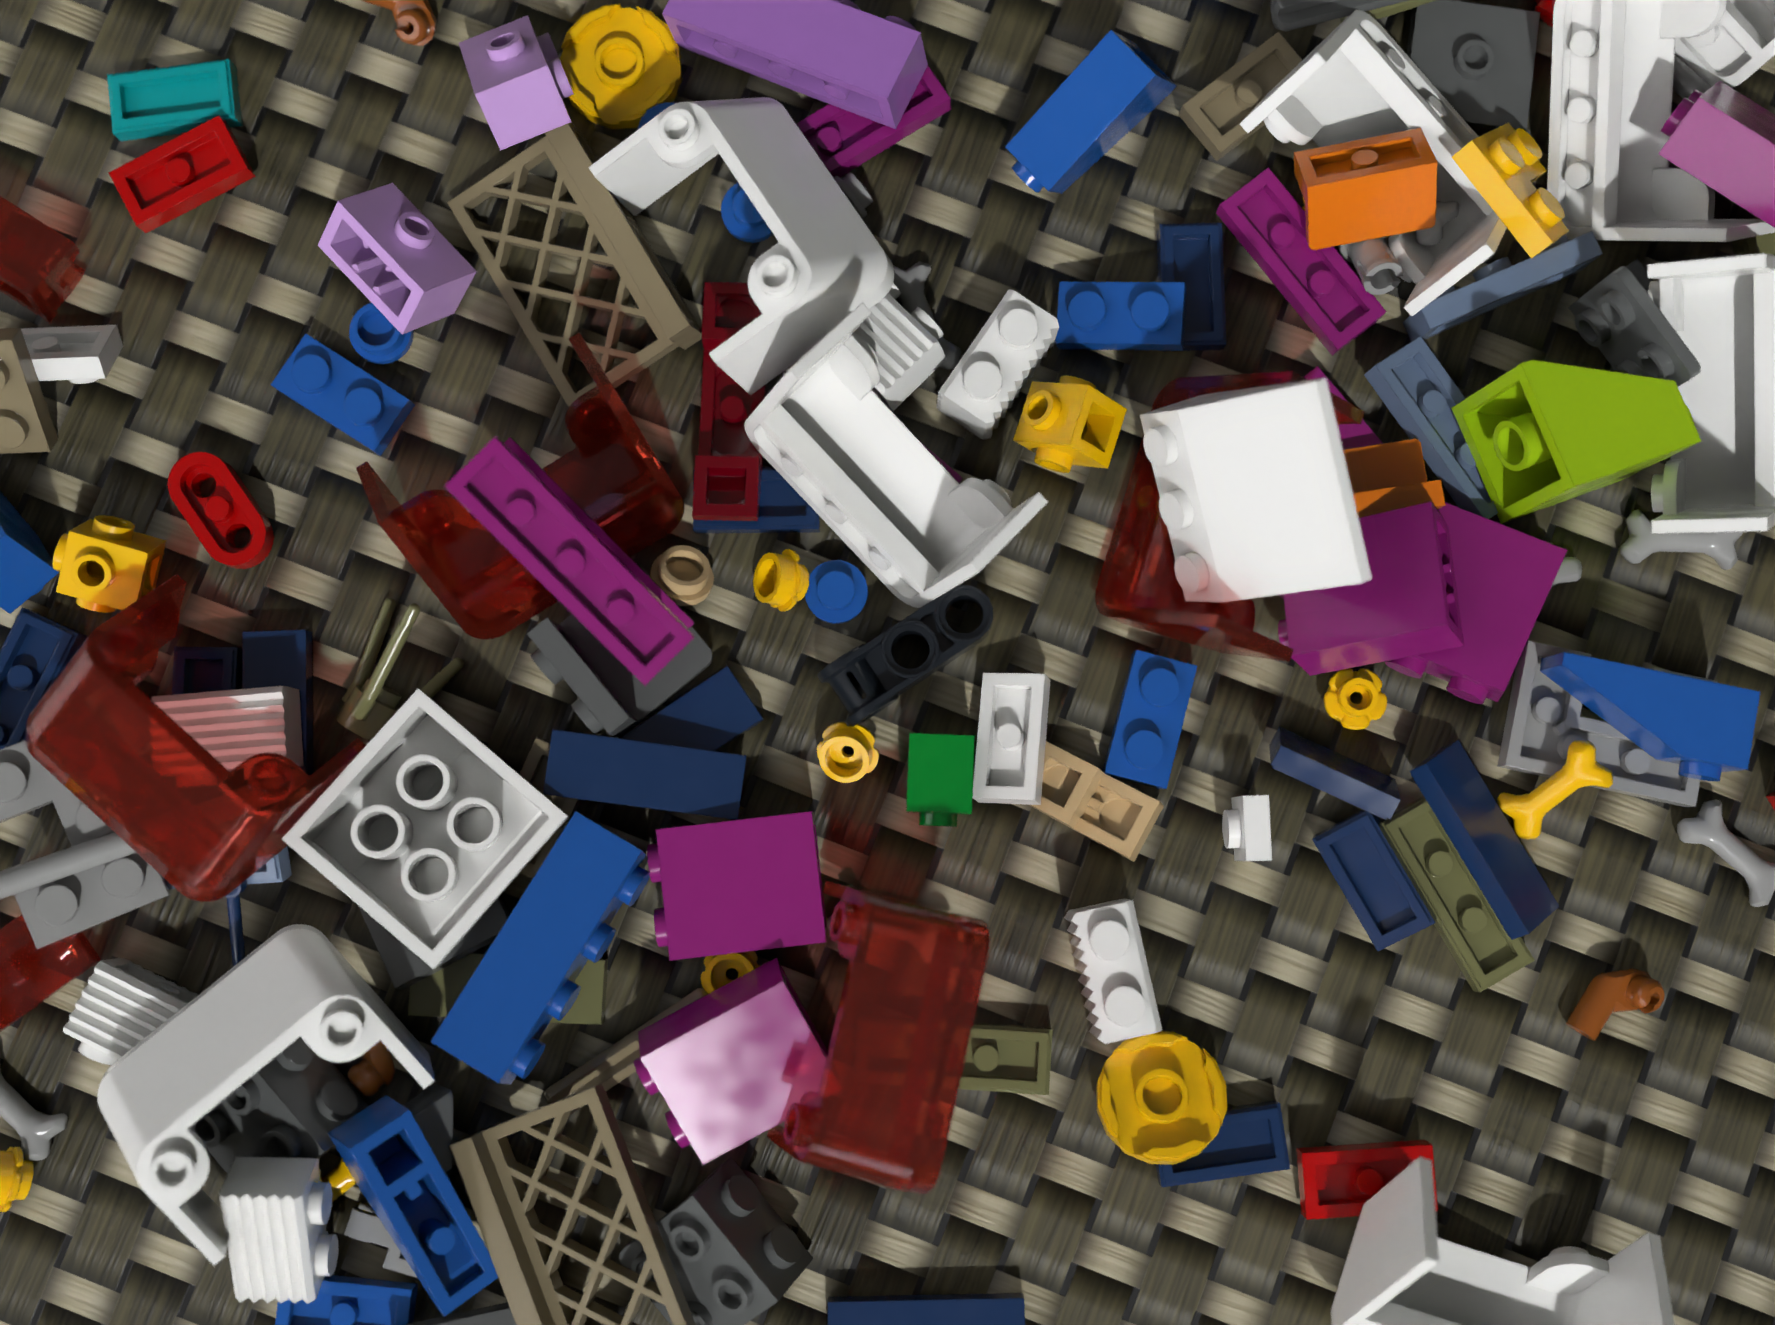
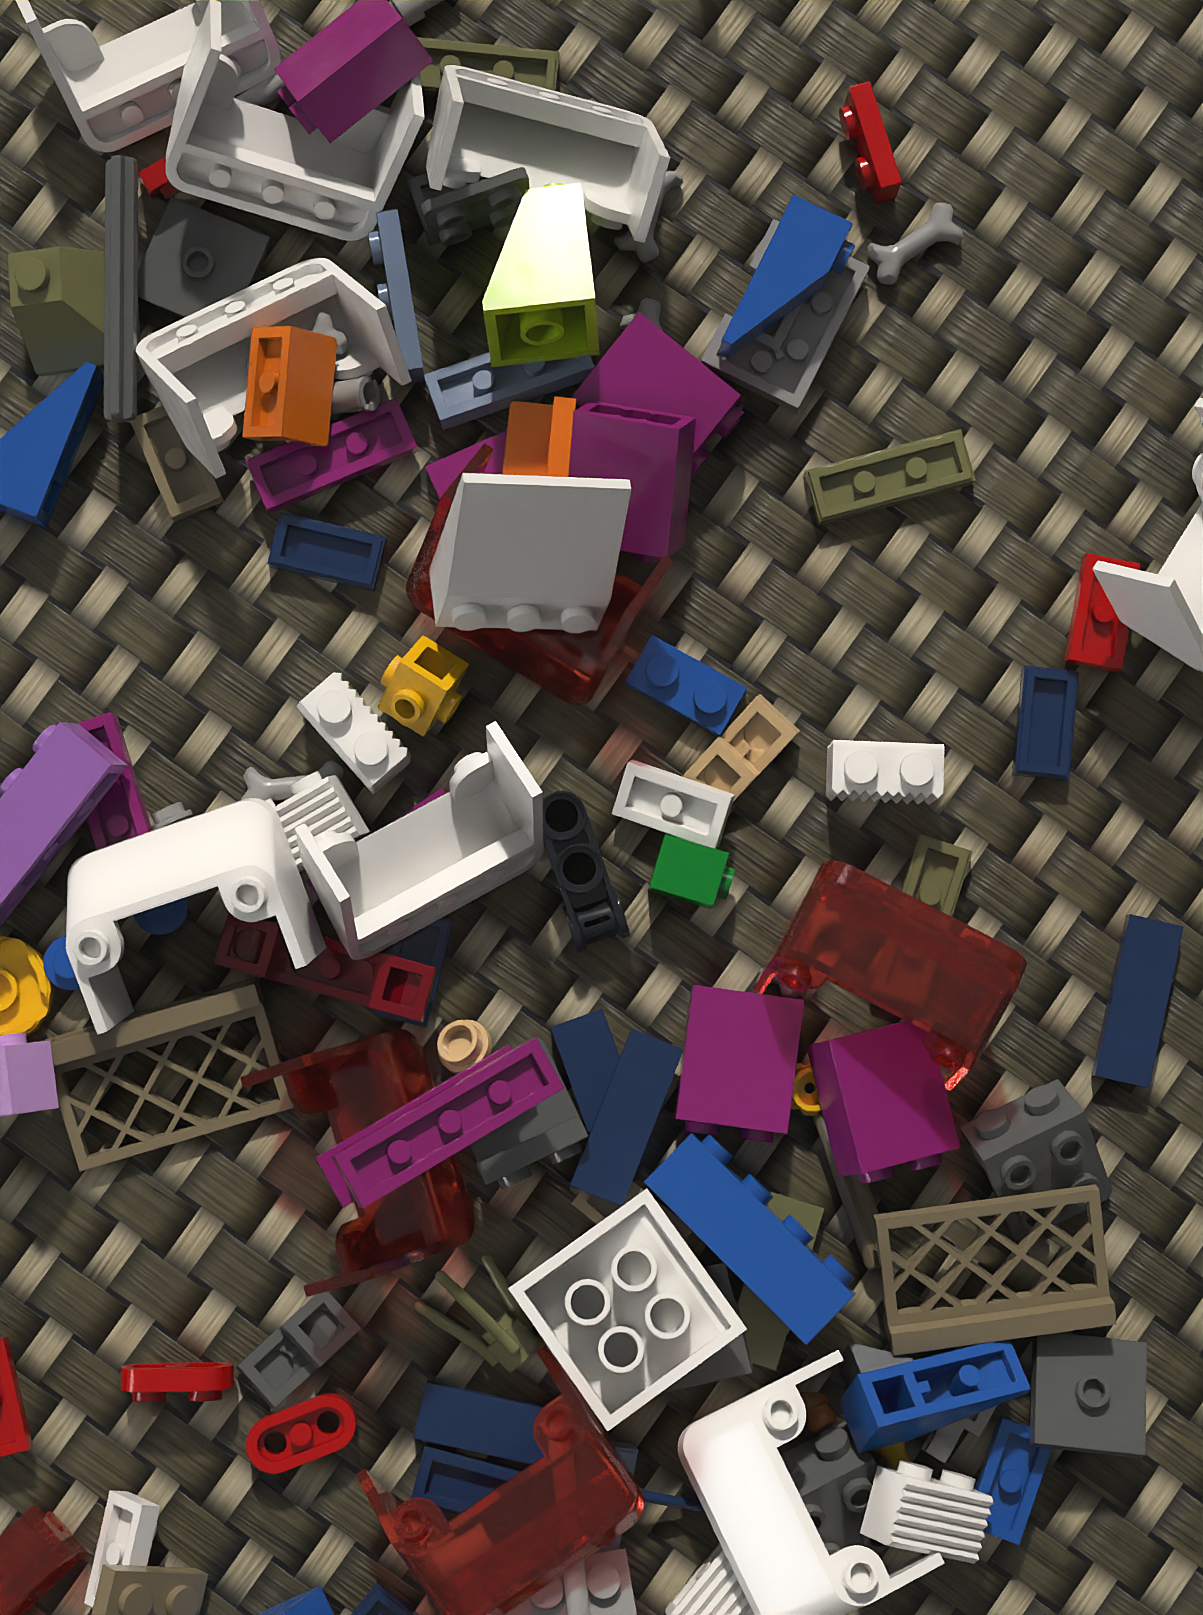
camera: 85 degrees left, 0 degrees up
yellow brick [52,515,166,613] -> none
brick [150,686,304,788] -> none
blue plate [271,334,415,456] -> none
lavender brick [318,183,477,335] -> none
blue plate [349,302,414,364] -> none
yellow plate [753,549,809,612] -> none
blue plate [805,560,868,624] -> none
yellow plate [817,722,879,783] -> none
blue slope [1005,30,1177,193] -> none
blue plate [1055,282,1187,351] -> none
yellow tile [1096,1031,1227,1164] -> none
white plate [1222,795,1272,861] -> none
dark blue tile [1269,726,1401,820] -> none
dark blue tile [1312,810,1437,951] -> none
yellow plate [1323,668,1387,730] -> none
dark blue tile [1410,740,1559,940] -> none
yellow plate [1452,122,1569,259] -> none
yellow piece [1497,740,1613,839] -> none
dark orange arm [1566,968,1665,1041] -> none
none -> red plate [121,1362,234,1402]
none -> dark grey slope [235,1287,361,1409]

